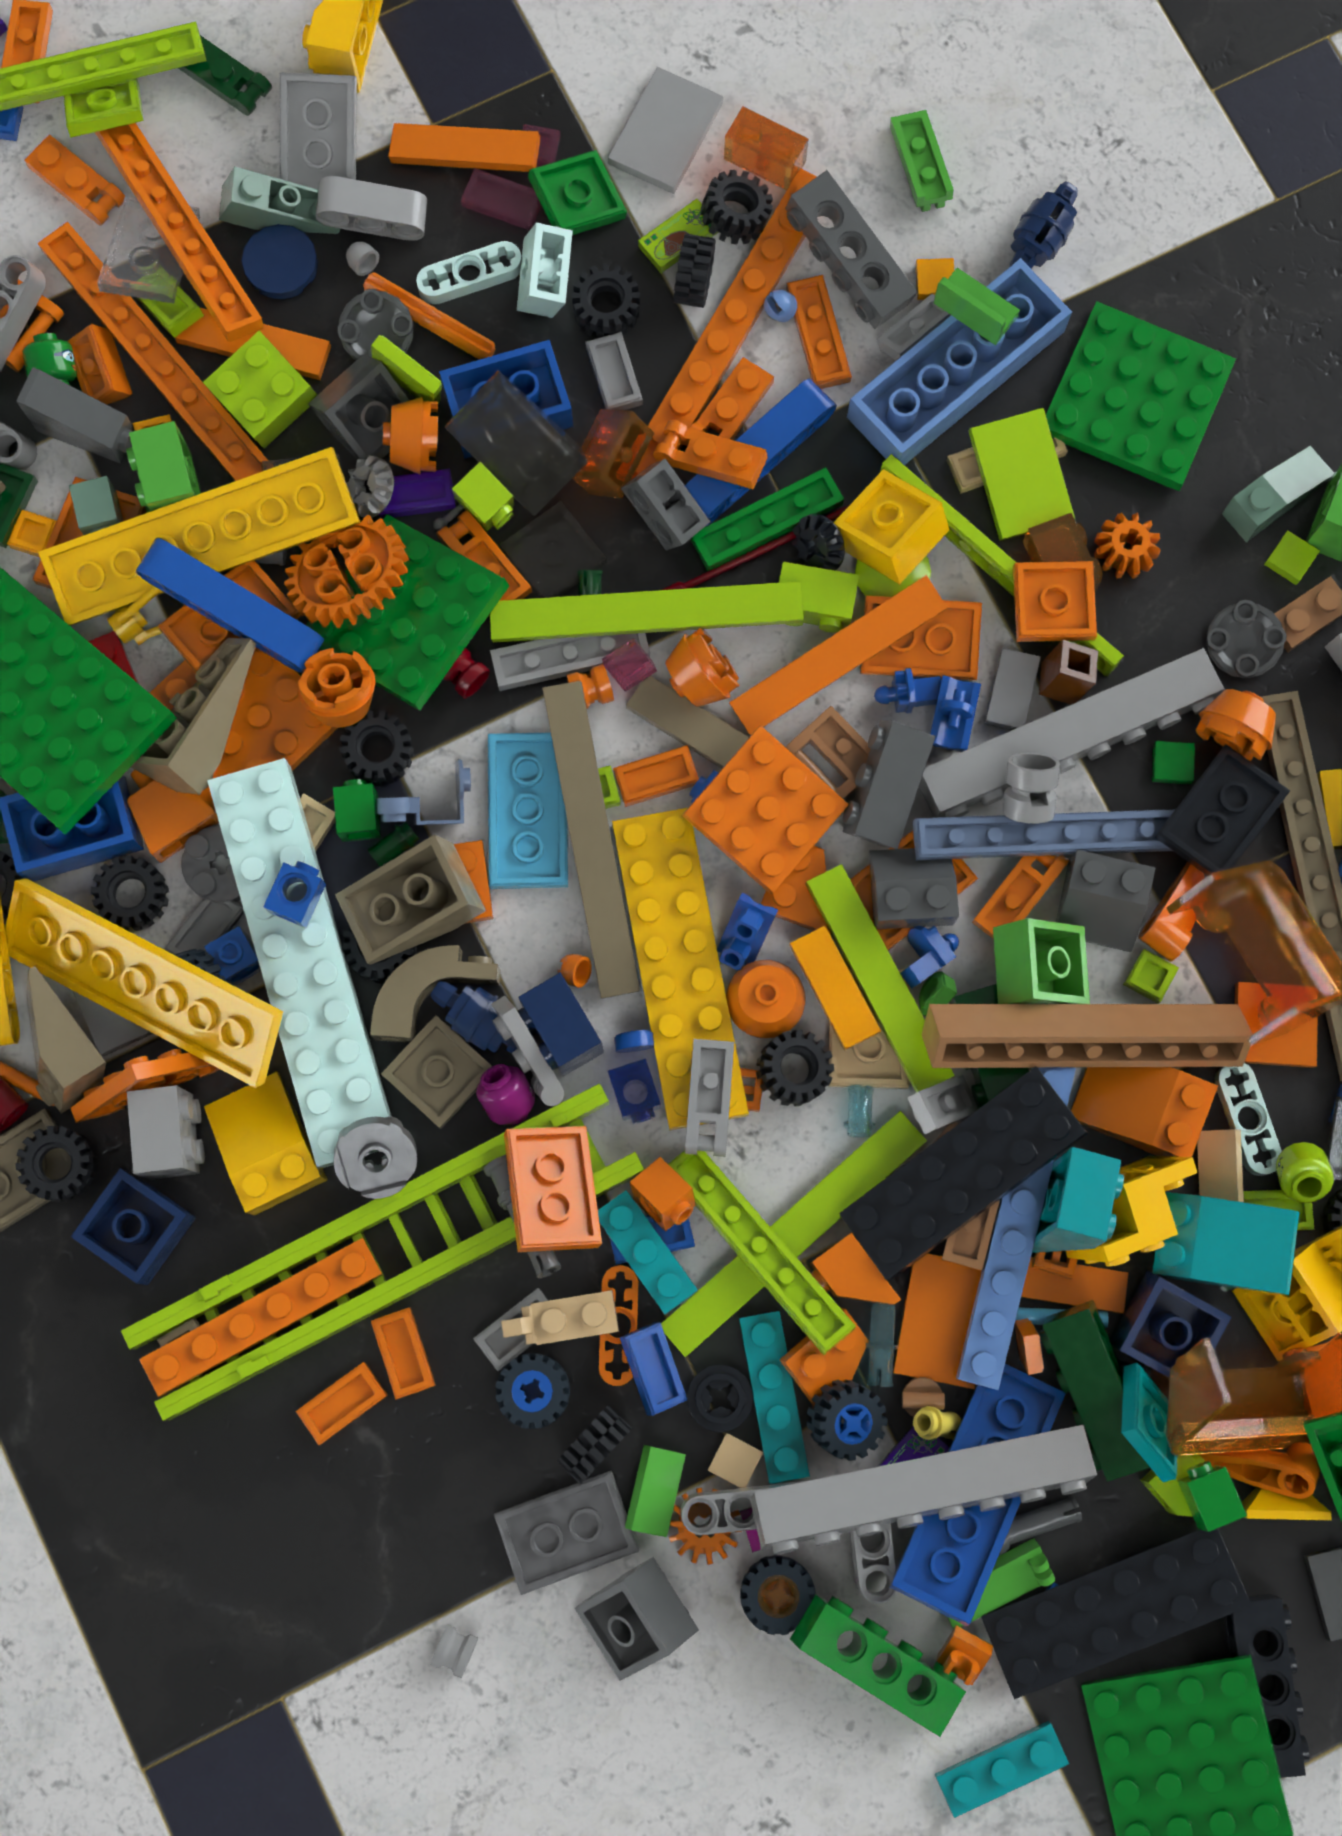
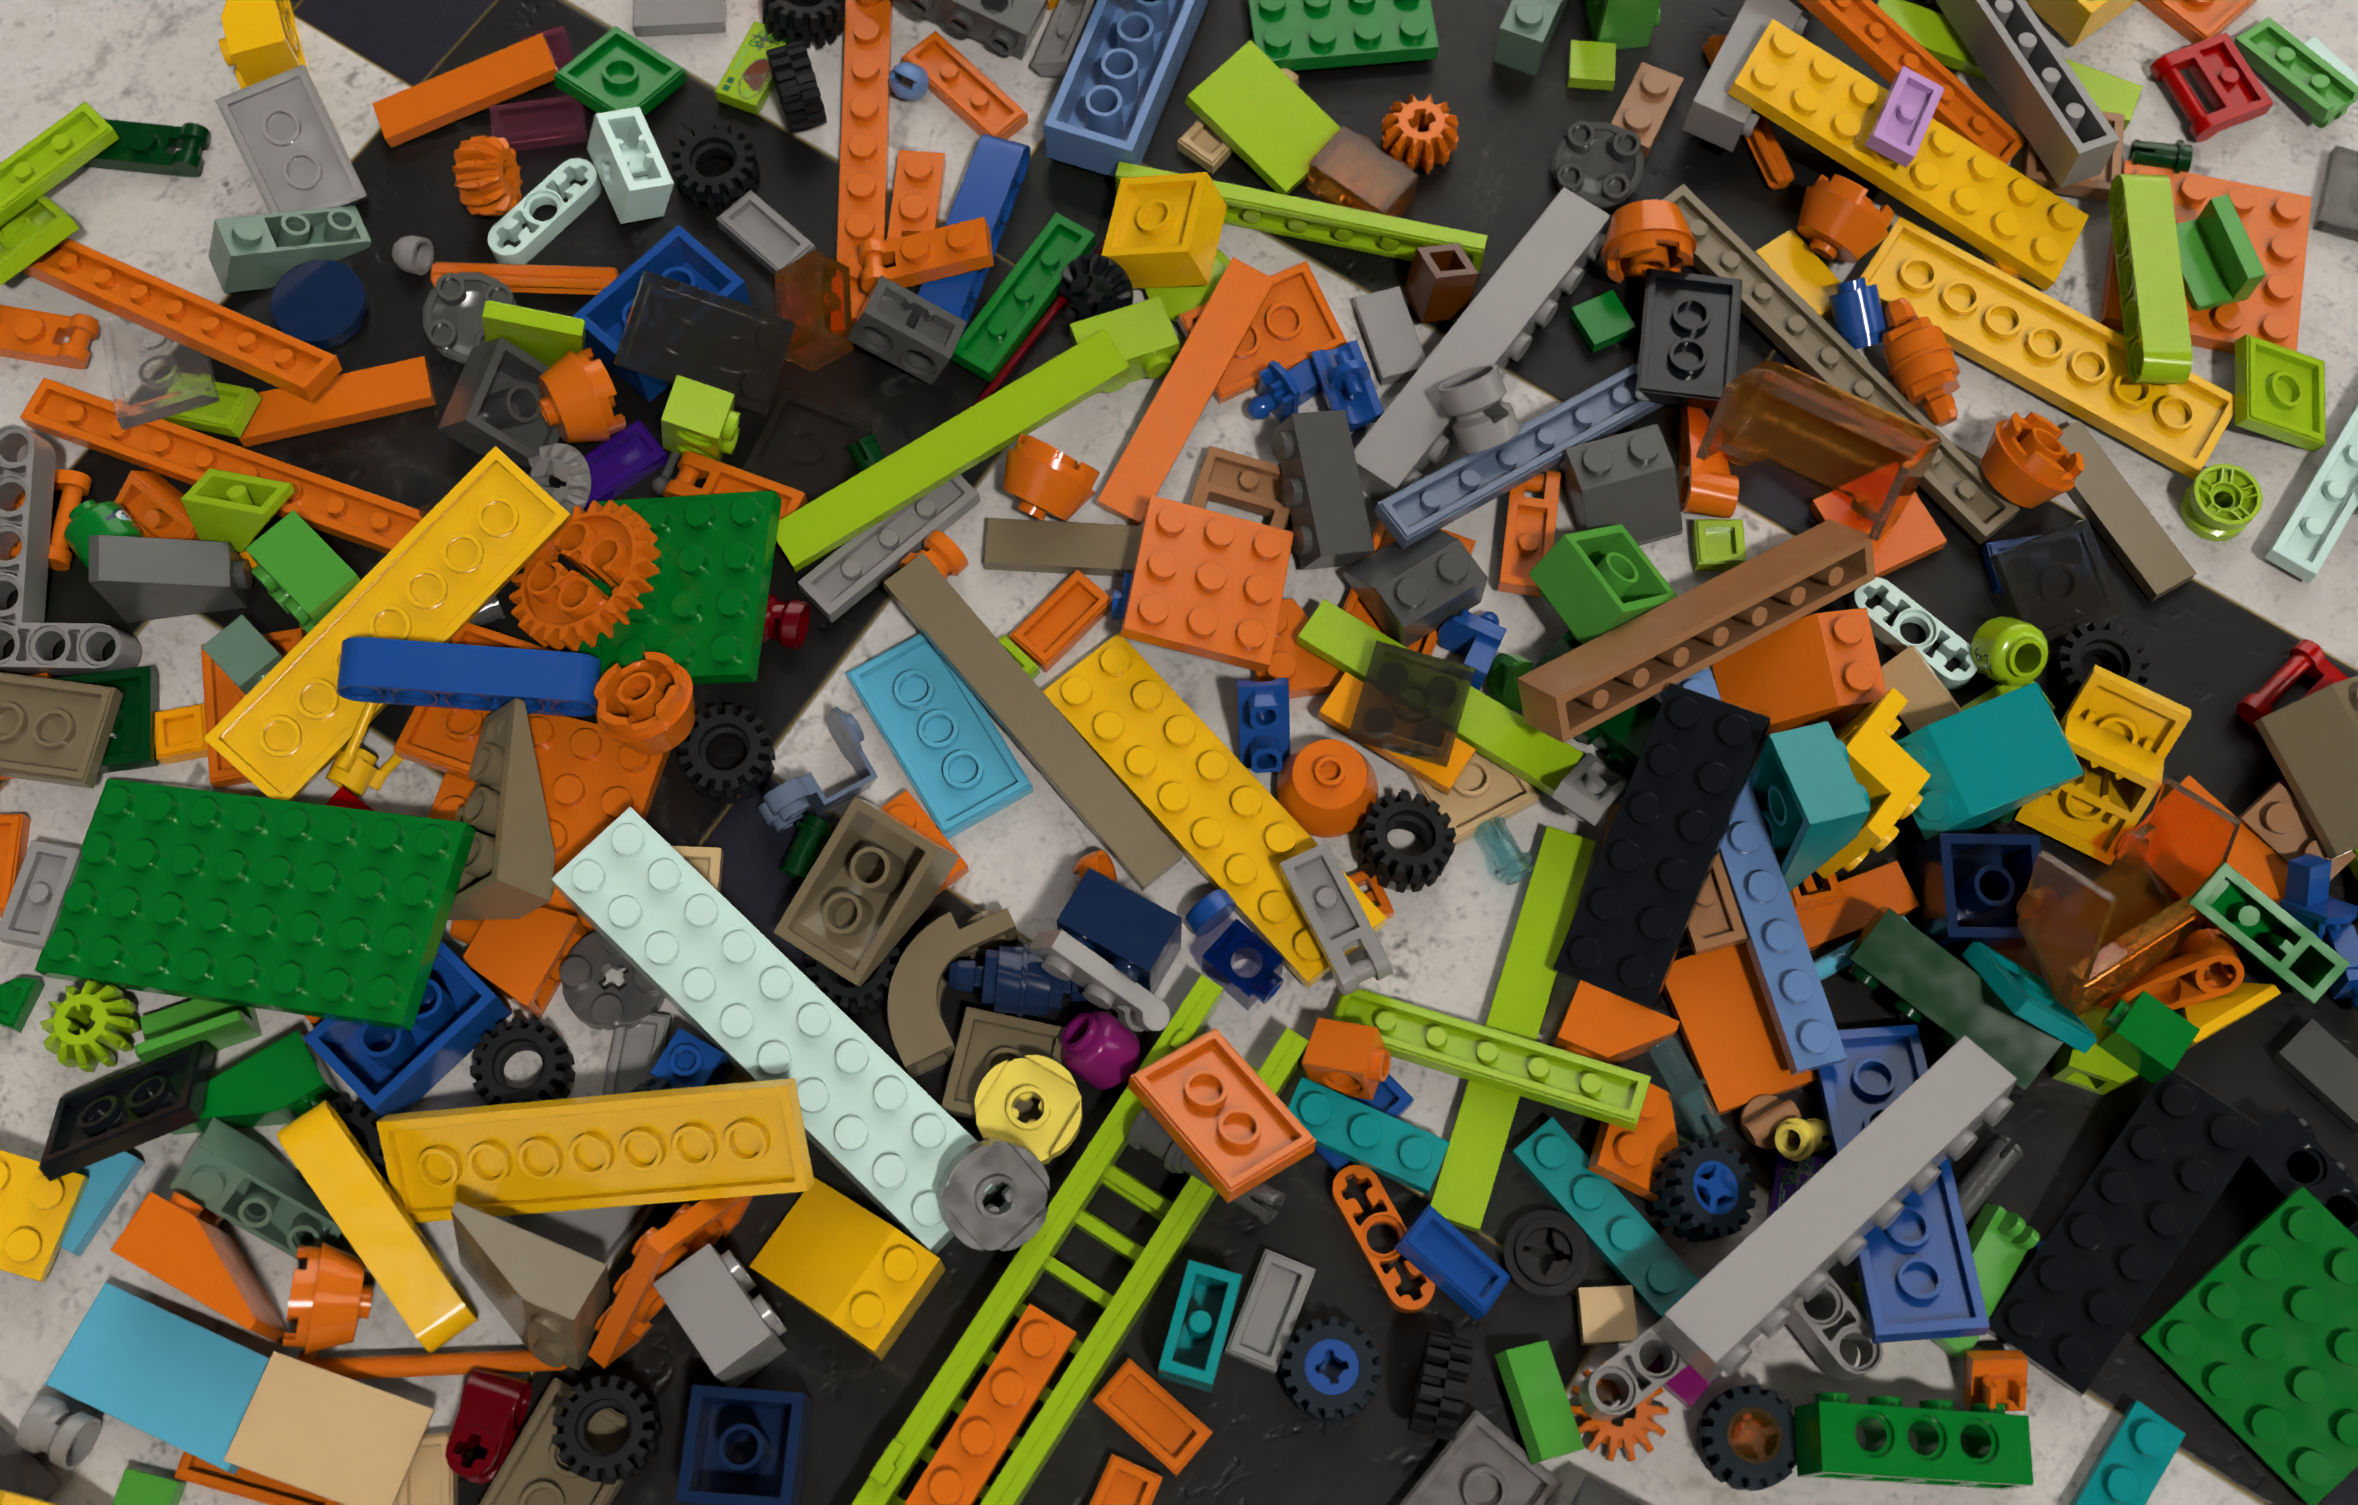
camera: 30 degrees left, 10 degrees down
lime brick [203,330,317,449] -> none
blue brick [263,861,326,928] -> none
light grey beam [316,176,427,241] -> none
green brick [333,779,381,842] -> none
tan hinge [501,1290,619,1345] -> none
clear pink tile [602,638,657,692] -> none
orange tile [1013,561,1097,642] -> none
orange tile [1014,1318,1044,1375] -> none
none -> lime slope [181,468,295,552]
none -> orange gear [452,135,524,217]
none -> light yellow plate [975,1055,1082,1165]
none -> teal brick [1158,1260,1242,1393]
none -> clear smoke plate [1348,640,1475,767]

